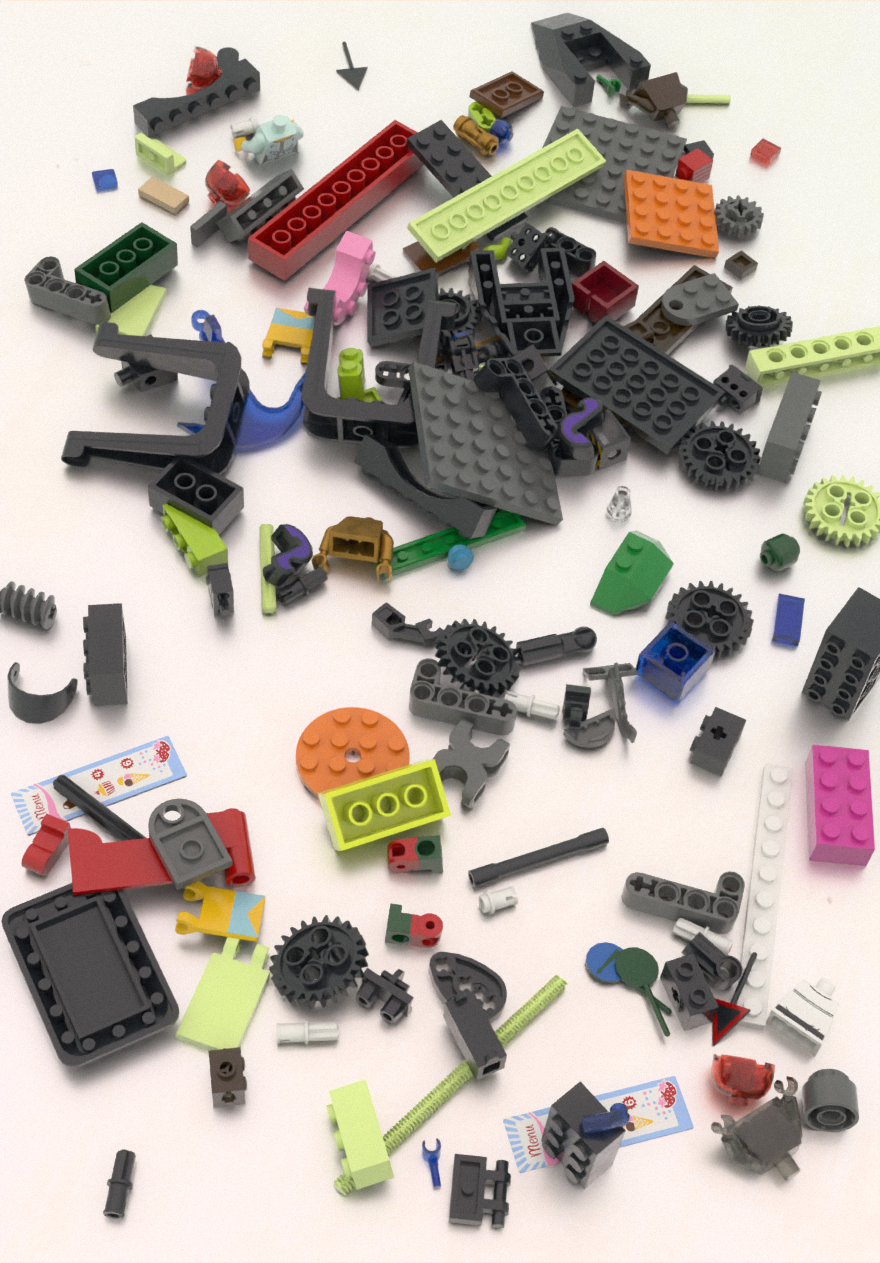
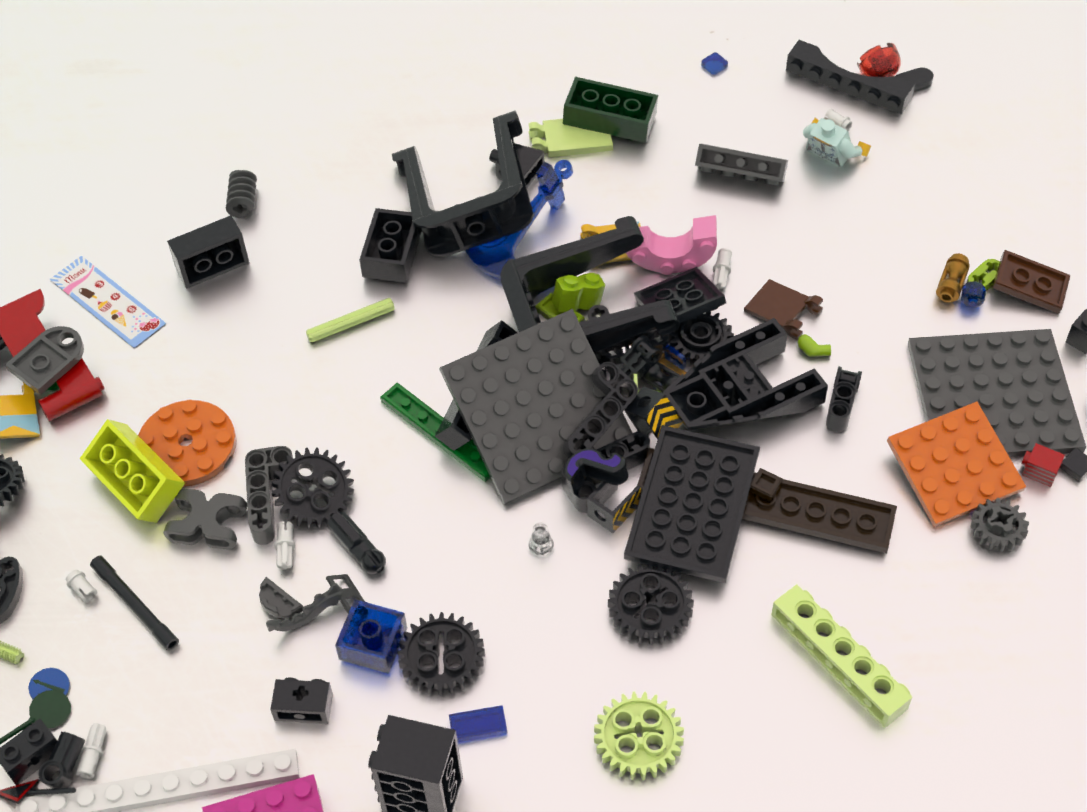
camera: 75 degrees right, 0 degrees up
black piece [7,662,78,724] -> none
red leg [21,813,71,876] -> none
dark grey beam [24,256,111,325] -> none
black axle [53,774,147,841] -> none
yellowish green panel [134,133,187,176] -> none
tan tile [138,177,189,214] -> none
lime slope [161,504,228,577] -> none
dark grey tile [190,201,227,248] -> none
clear red cylinder [205,160,250,207] -> none
black piece [205,563,234,616] -> none
red brick [248,120,424,281] -> none
black animal [263,524,313,586] -> none
black axle [276,567,328,605] -> none
pearl gold torso [311,516,394,583] -> none
black piece [336,41,368,91] -> none
black piece [371,602,444,646] -> none
leg [385,903,443,948] -> none
leg [387,835,443,873] -> none
black plate [406,120,528,242] -> none
yellowish green plate [407,129,606,262] -> none
dark azure plate [447,545,474,570] -> none
black piece [505,222,554,273] -> none
black piece [562,684,591,730] -> none
dark red piece [572,261,639,324] -> none
green wedge [590,530,674,616] -> none
dark grey beam [621,871,745,934] -> none
dark grey plate [661,273,739,326] -> none
black piece [713,365,763,414] -> none
dark brown tile [724,250,758,280] -> none
black gear [725,305,793,347] -> none
dark grey brick [757,372,822,483] -> none
dark green head [760,533,800,571] -> none

